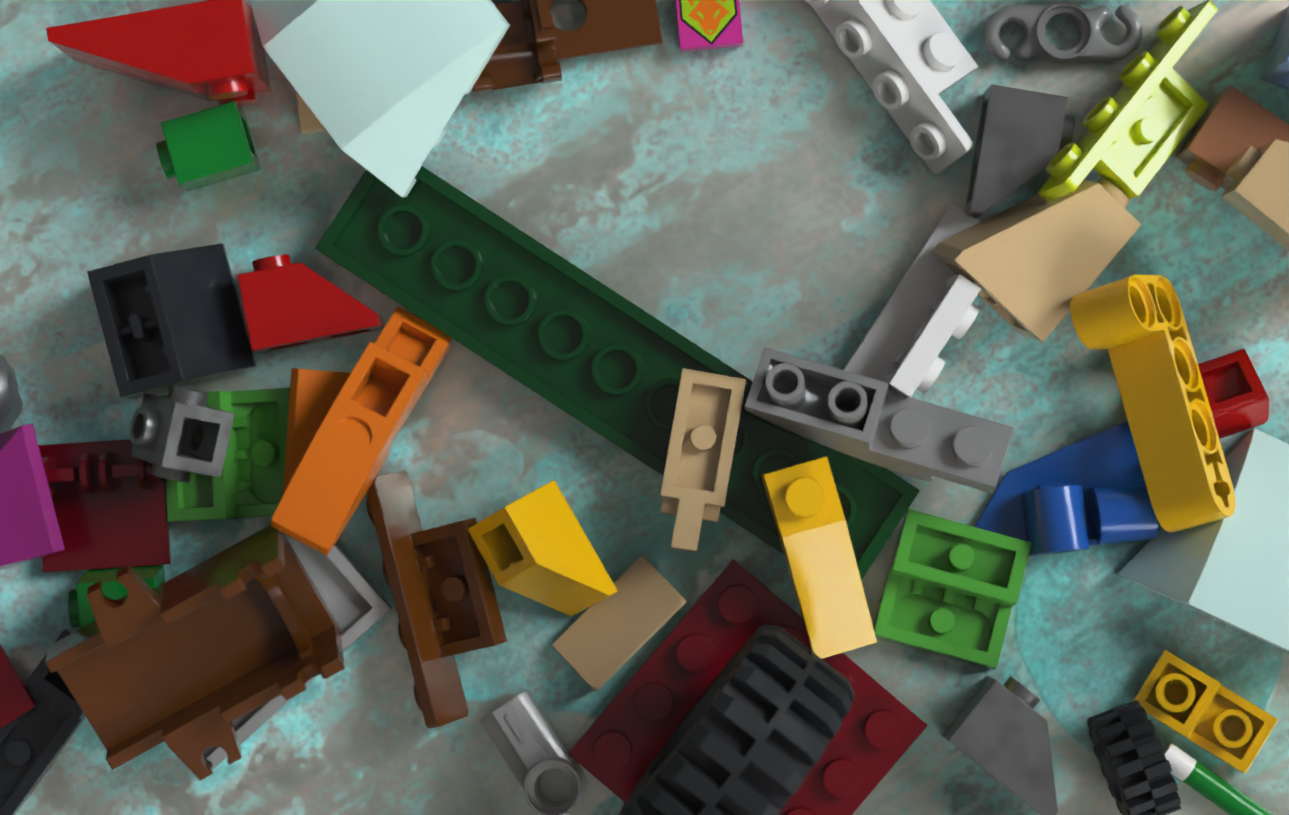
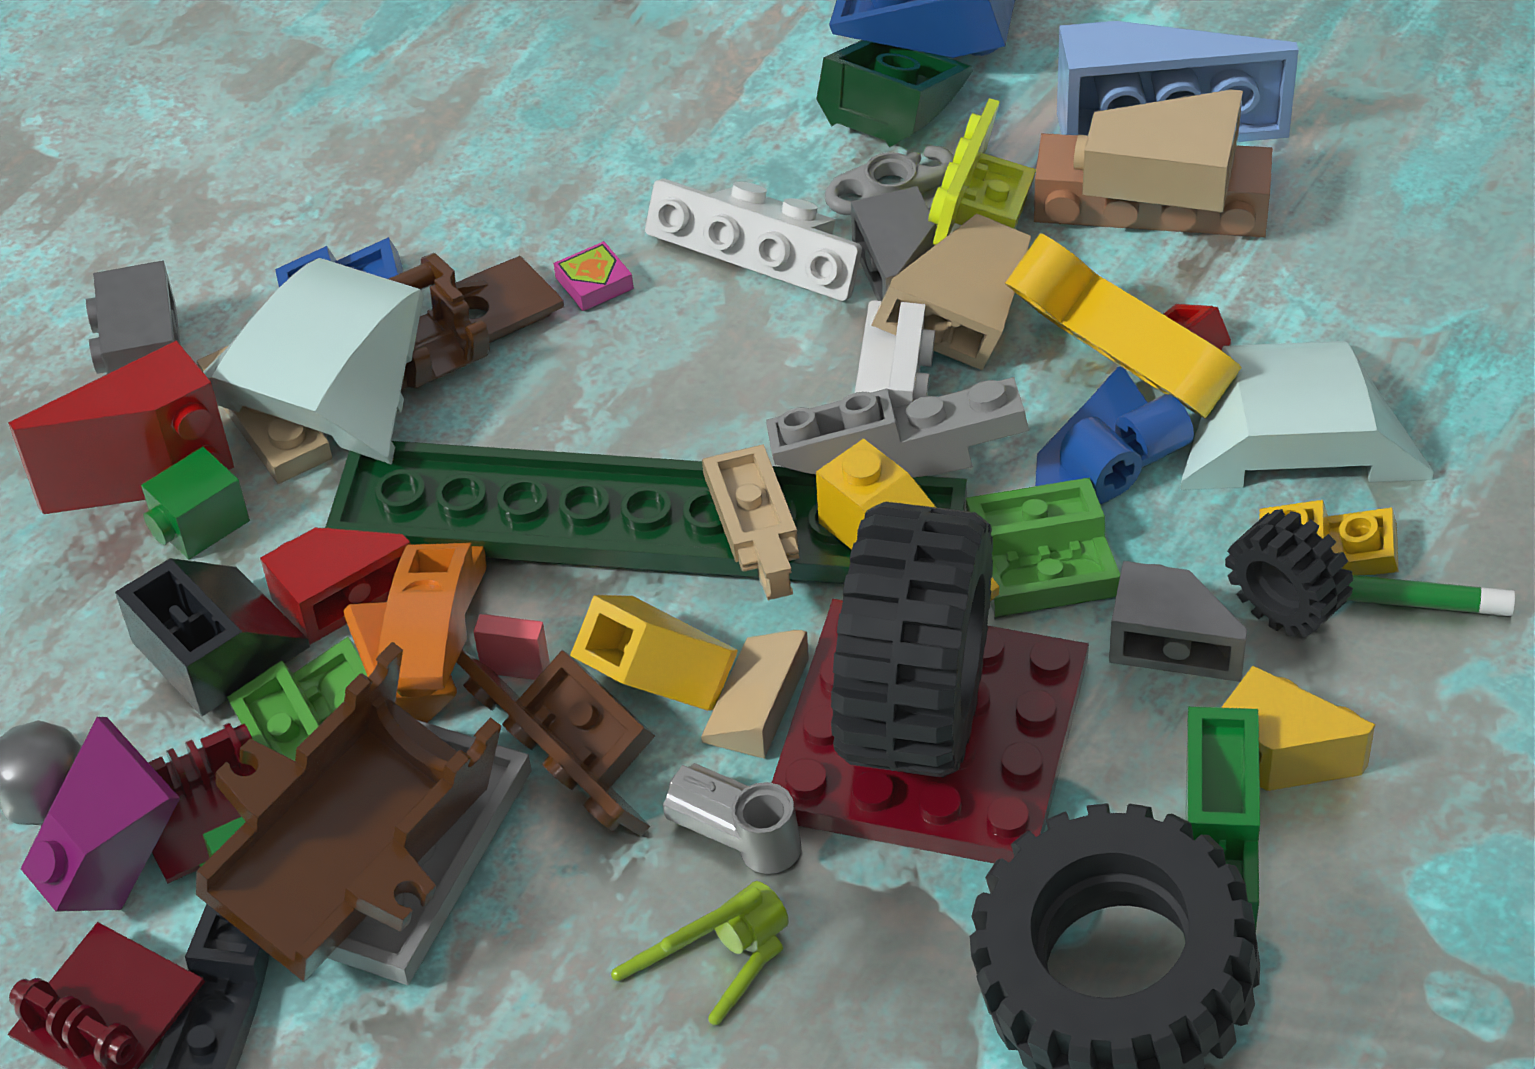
camera: 20 degrees left, 40 degrees down
flat silver brick [130,385,235,483] -> none
none -> coral tile [473,614,550,680]

